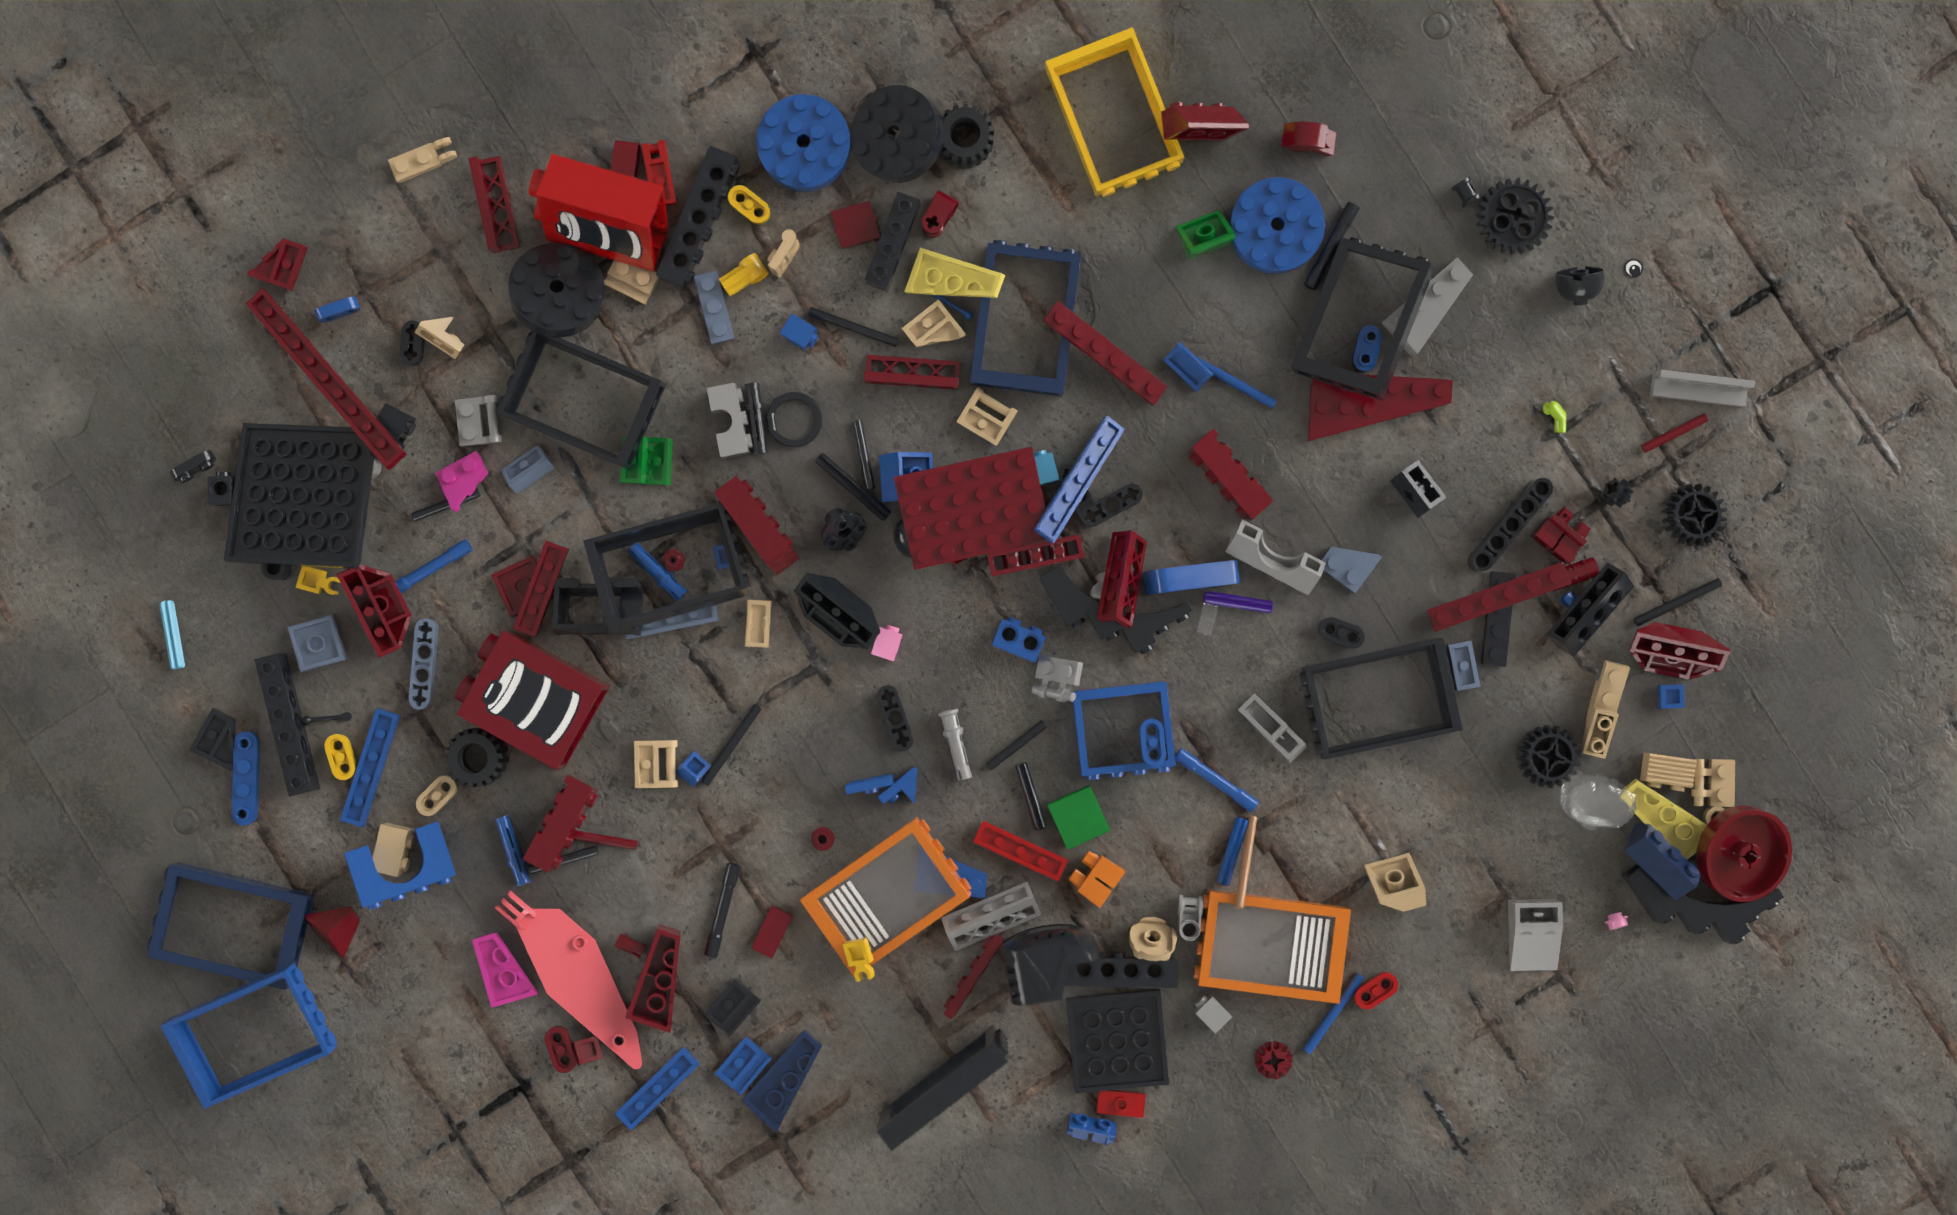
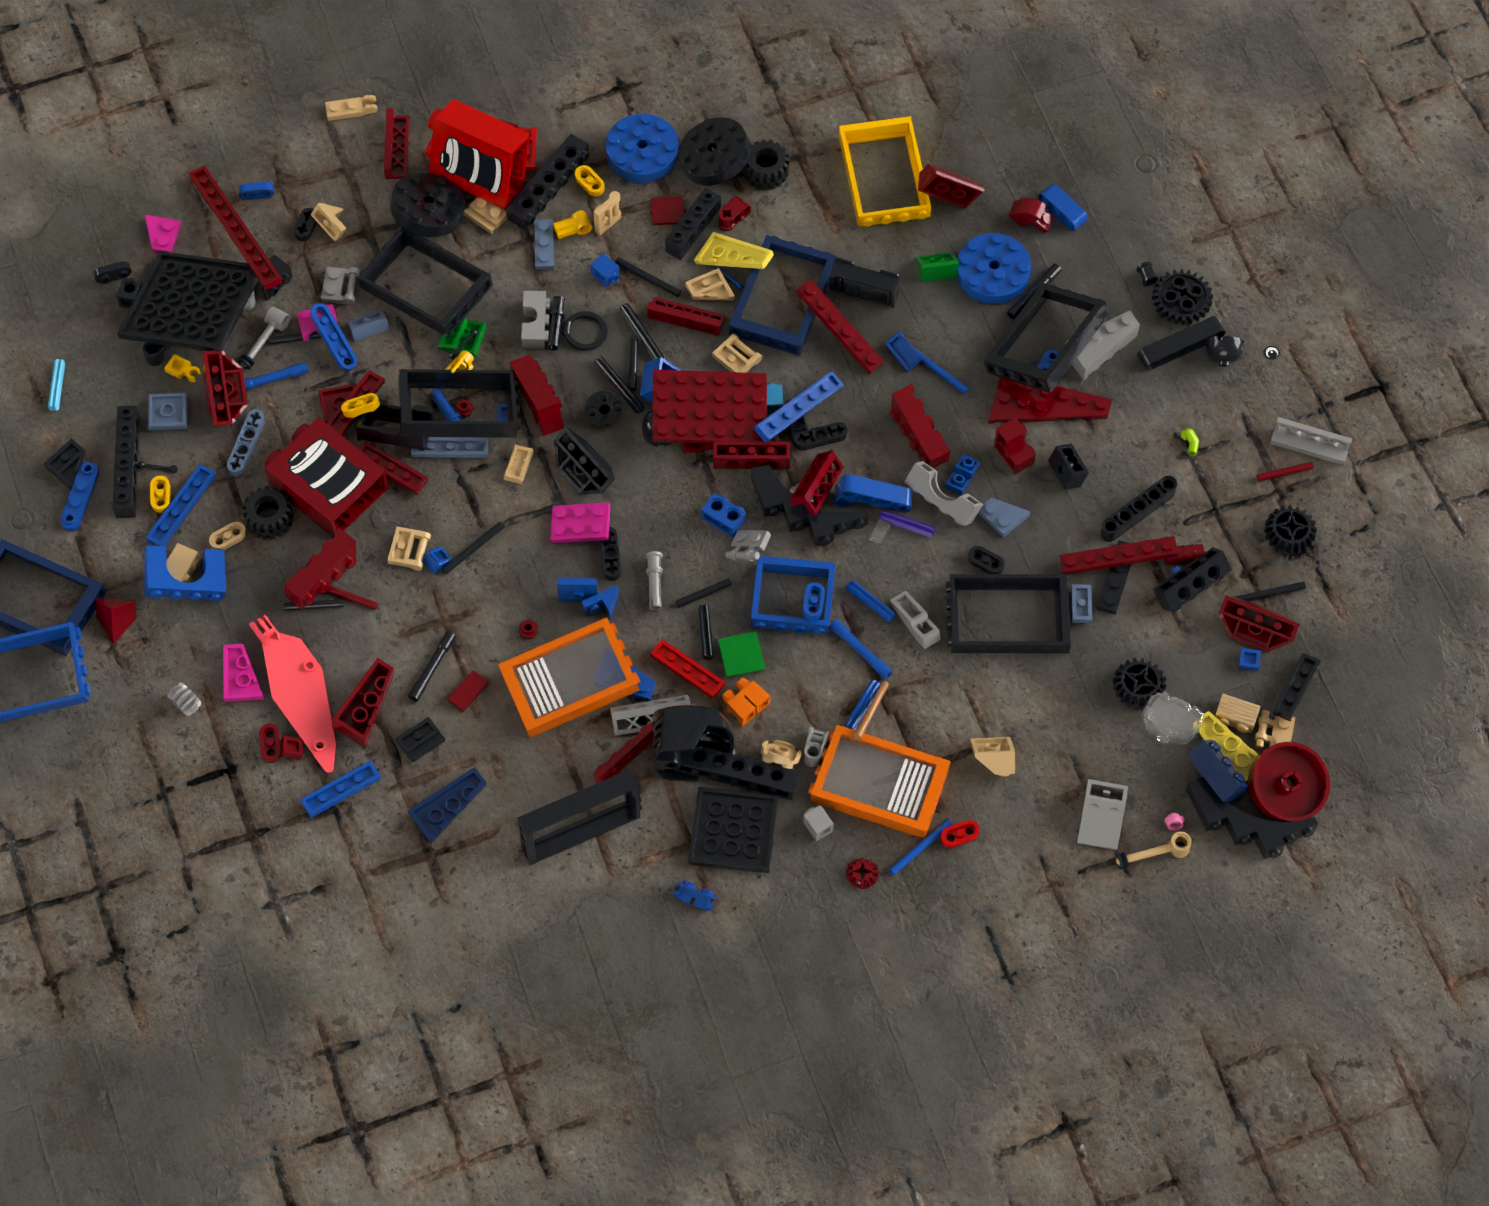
camera: 15 degrees right, 25 degrees down
dark red wing [247,238,308,291] -> none
blue pin [495,815,531,886] -> none
dark red pin [614,933,646,959] -> none
blue plate [715,1036,772,1095] -> none
yellow plate [842,937,875,982] -> none
bright pink brick [871,624,903,661] -> none
red plate [1096,1090,1146,1118] -> none
dark red hips [1530,507,1590,565] -> none
tan slope [1581,660,1630,759] -> none
black gear [1601,477,1634,508] -> none
none -> dark pink wing [145,215,181,253]
none -> light grey gear [168,683,201,716]
none -> light grey piece [238,306,291,369]
none -> blue plate [310,303,357,372]
none -> yellow plate [341,393,380,418]
none -> dark red plate [359,441,428,495]
none -> yellow plant [445,351,474,390]
none -> black hinge [449,329,478,360]
none -> dark pink plate [550,502,611,543]
none -> black axle [620,303,664,360]
none -> black piece [829,257,900,308]
none -> blue axle [847,580,895,622]
none -> blue slope [945,454,980,496]
none -> dark red brick [994,417,1036,474]
none -> blue beam [1038,184,1088,231]
none -> tan piece [1116,832,1191,869]
none -> black beam [1137,316,1226,371]
none -> black plate [1272,653,1321,721]

